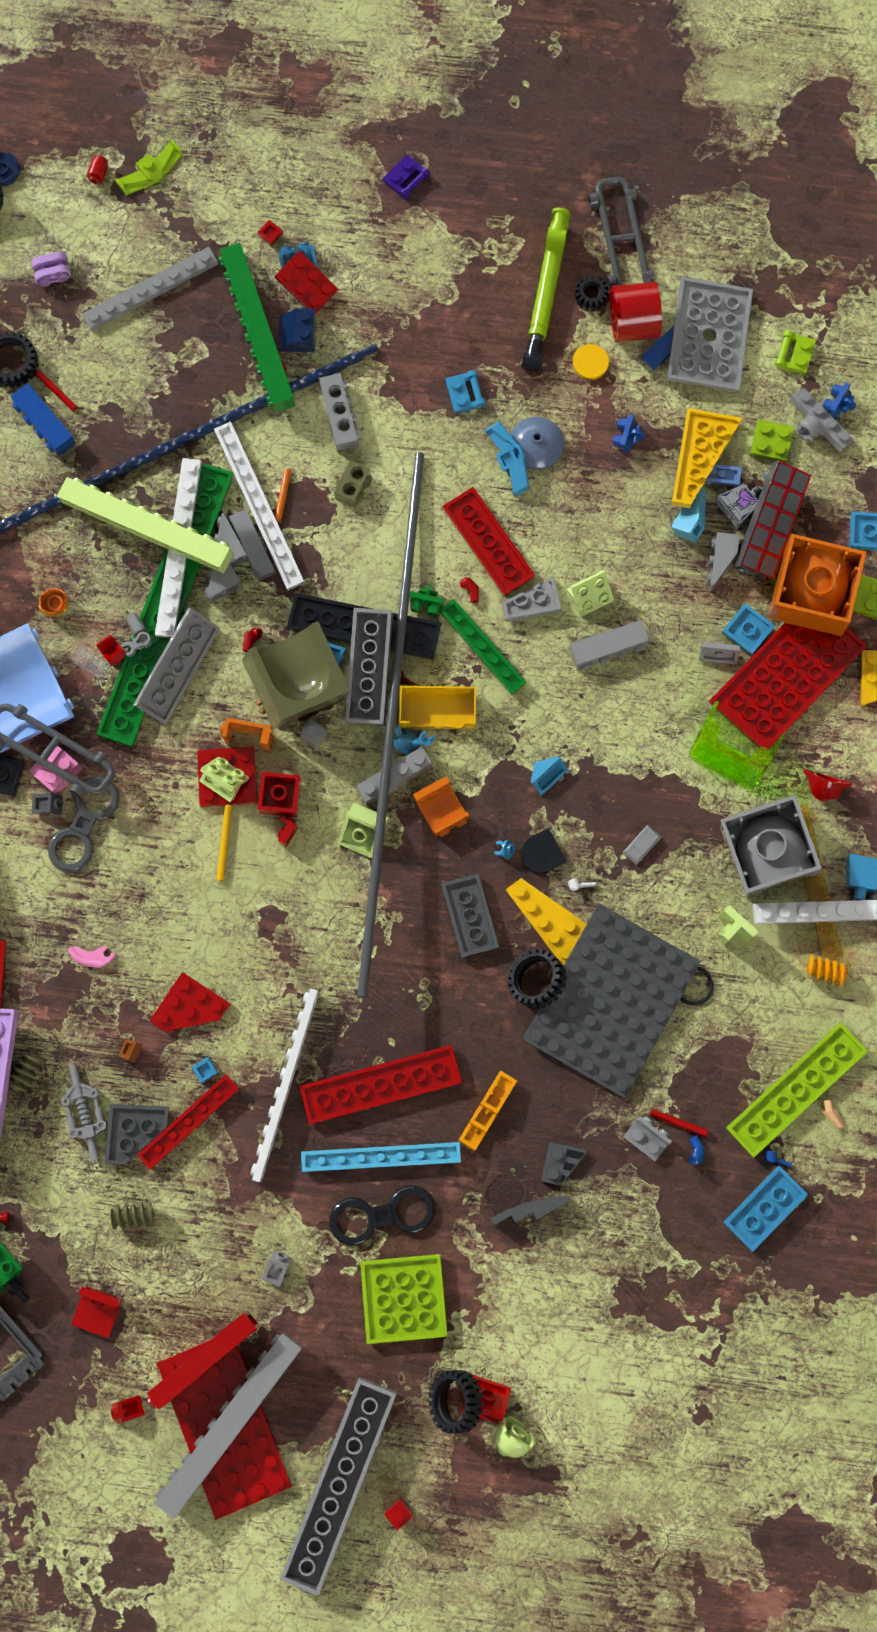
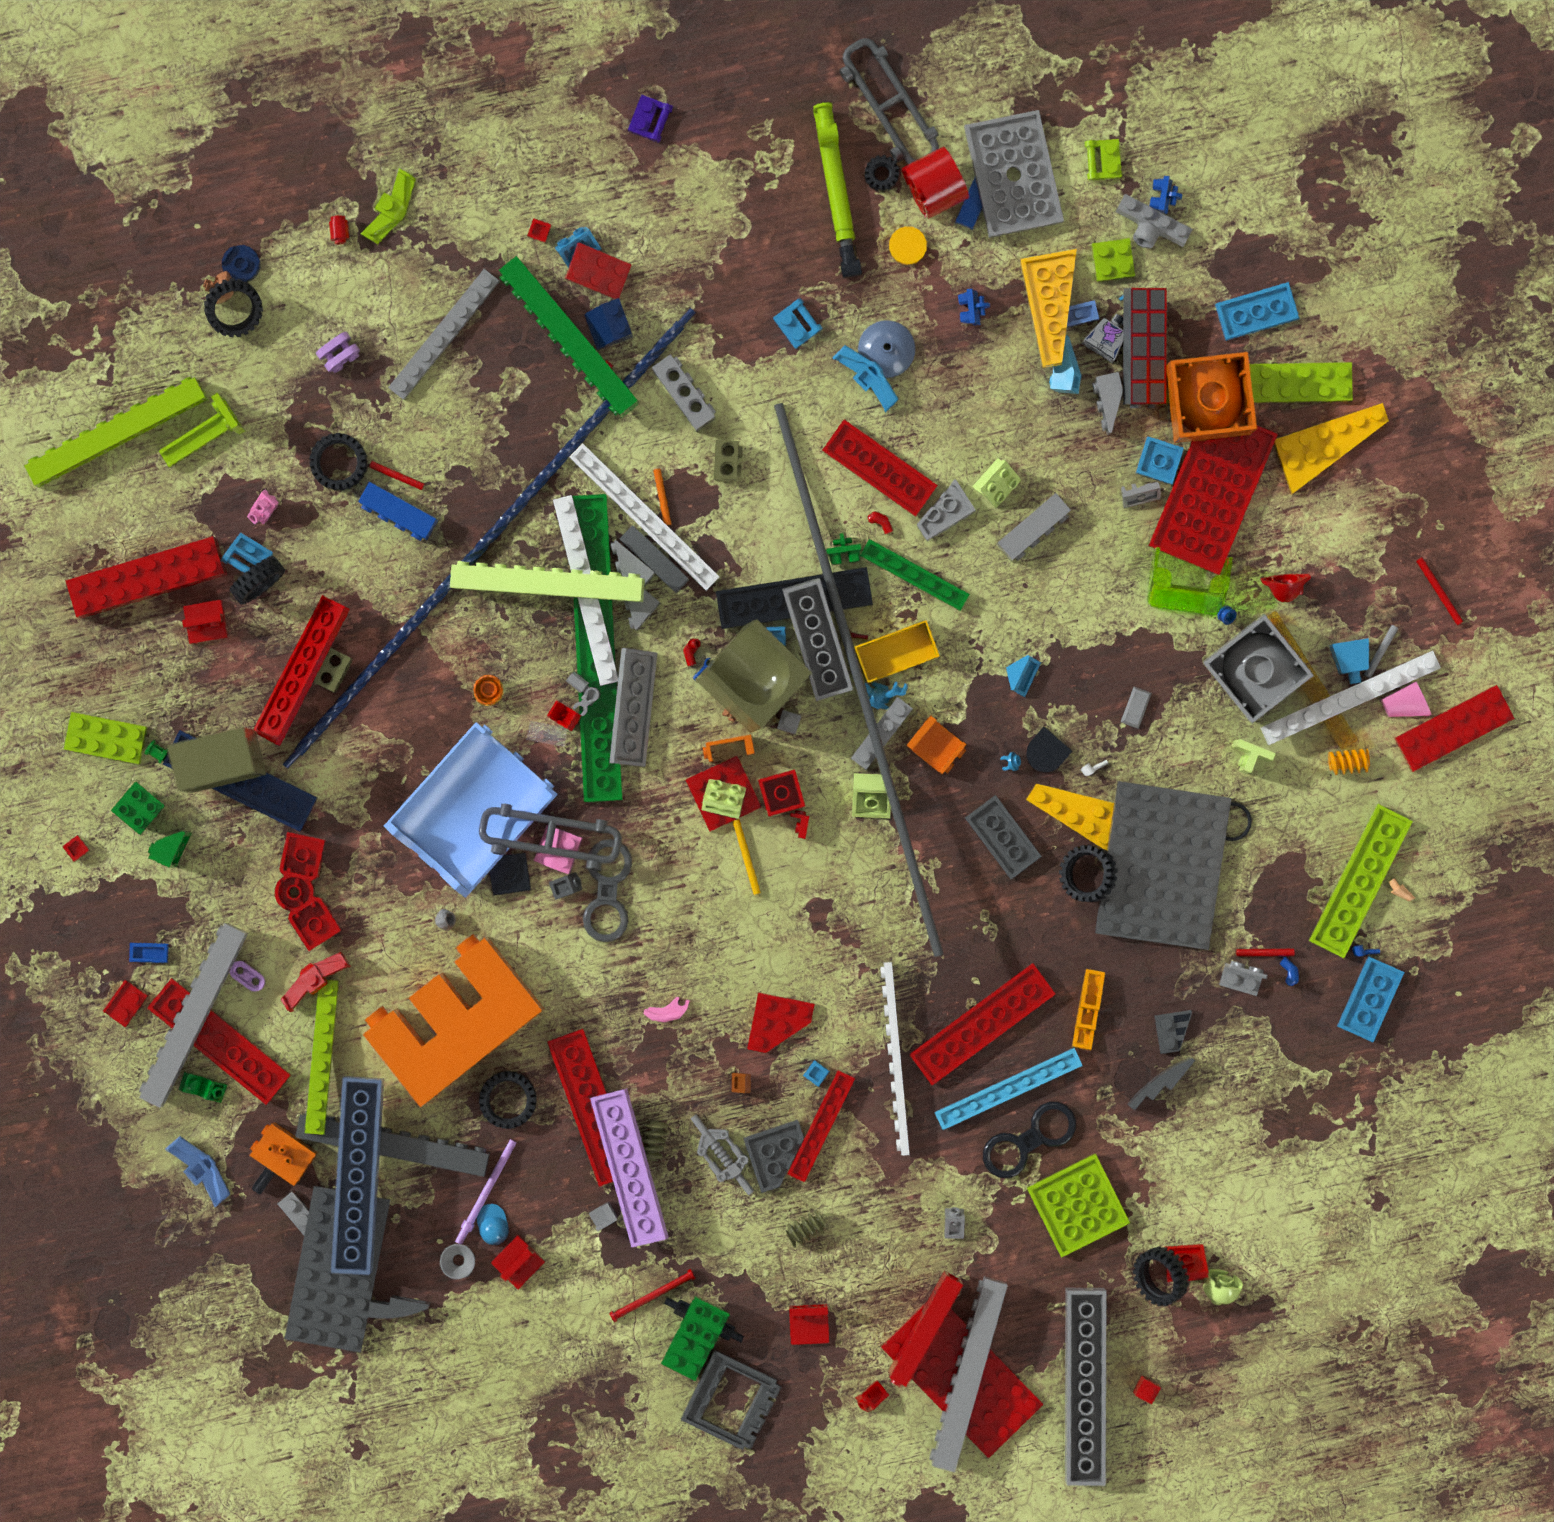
camera: 25 degrees left, 10 degrees up
none -> blue bush [1217,605,1237,625]

